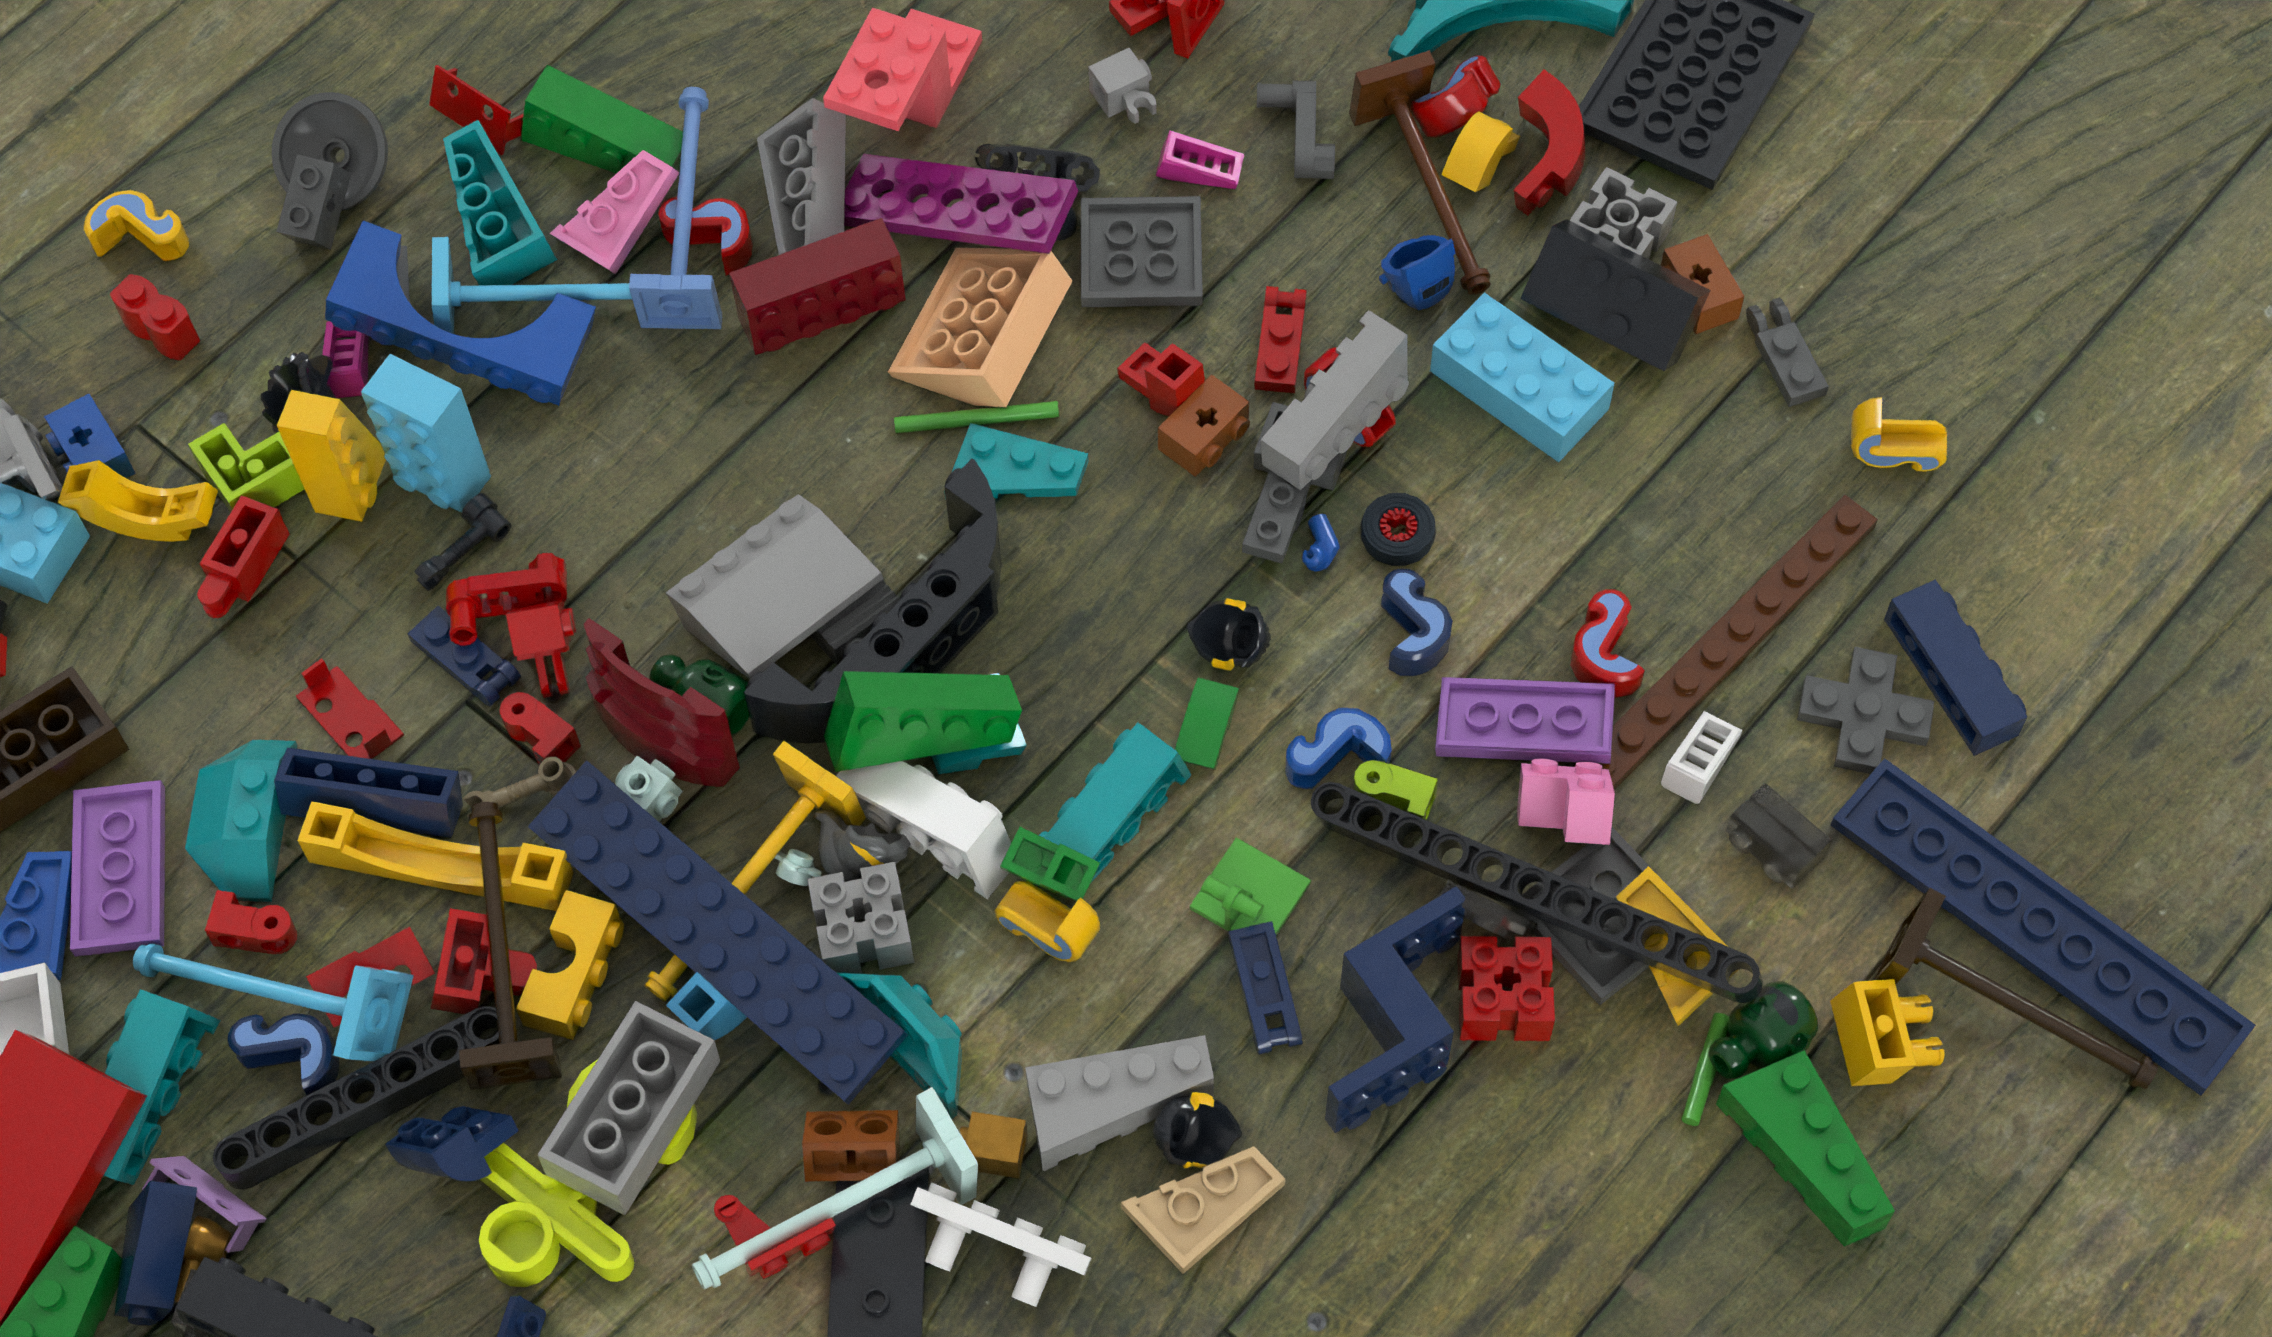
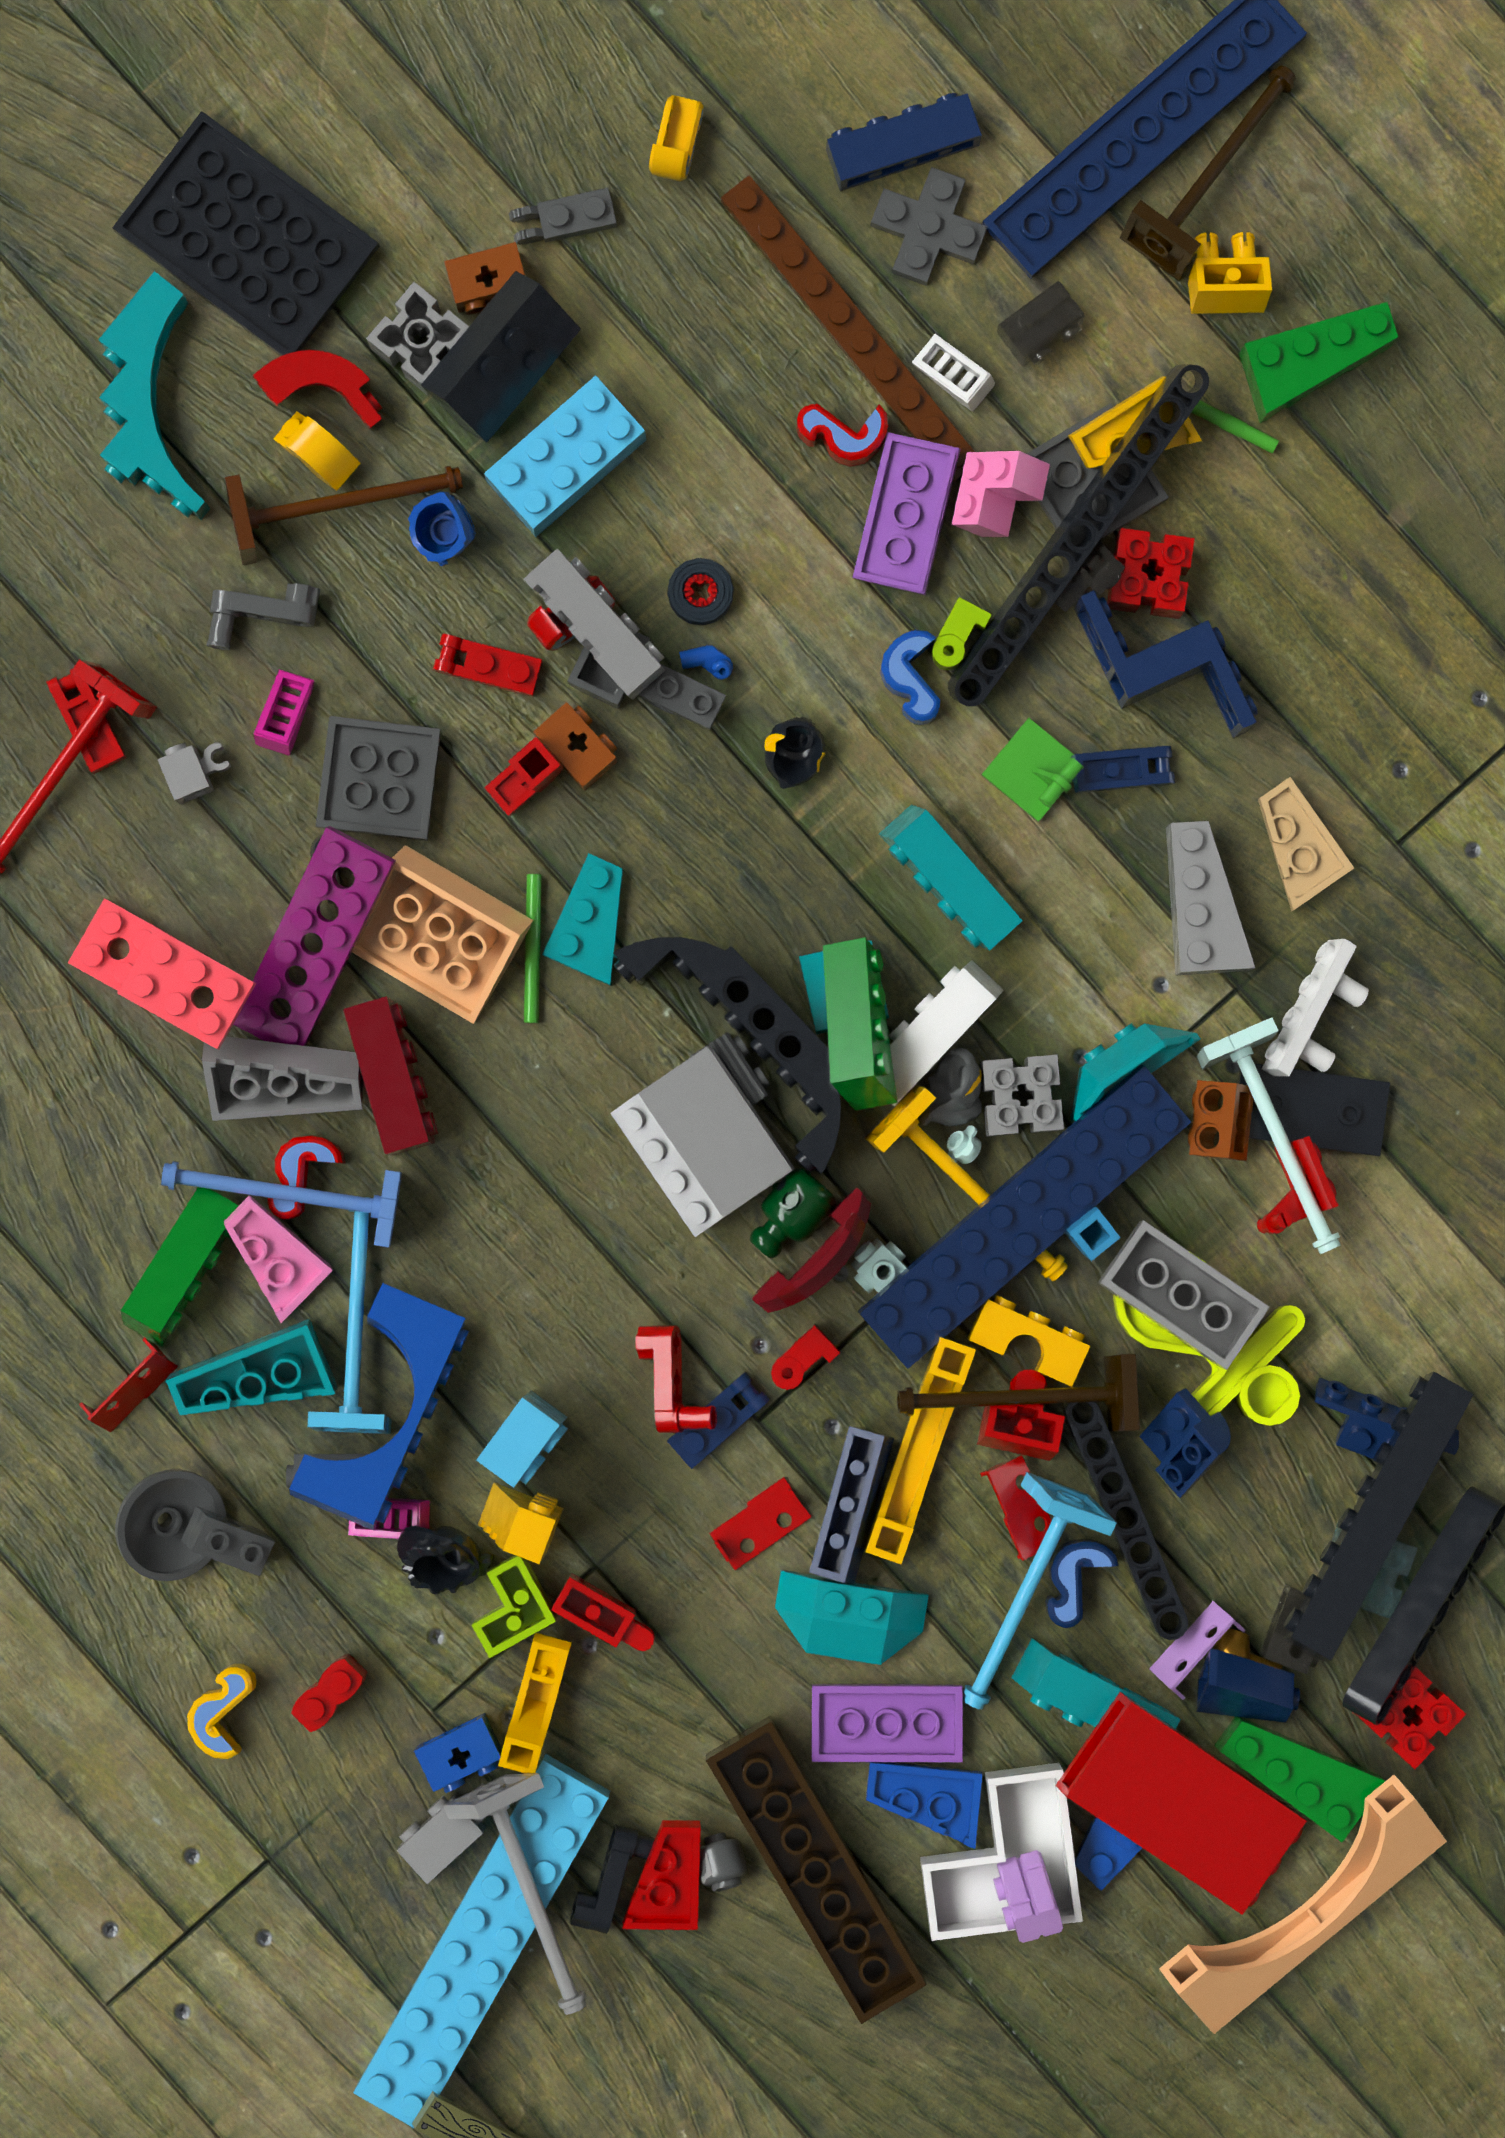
camera: 85 degrees left, 25 degrees up
red leg [205,890,297,954] -> none
black brick [414,493,512,591] -> none
dark tan brick [463,757,577,818] -> none
red brick [506,600,577,698] -> none
pearl gold brick [959,1111,1028,1178] -> none
black beam [975,143,1100,192] -> none
yellow animal [995,880,1100,962] -> none
green slope [1000,826,1100,902] -> none
black hair [1153,1092,1242,1169] -> none
green slope [1175,677,1240,770] -> none
dark blue animal [1381,568,1453,676] -> none
red animal [1411,55,1501,138] -> none
dark green piece [1709,981,1818,1079] -> none

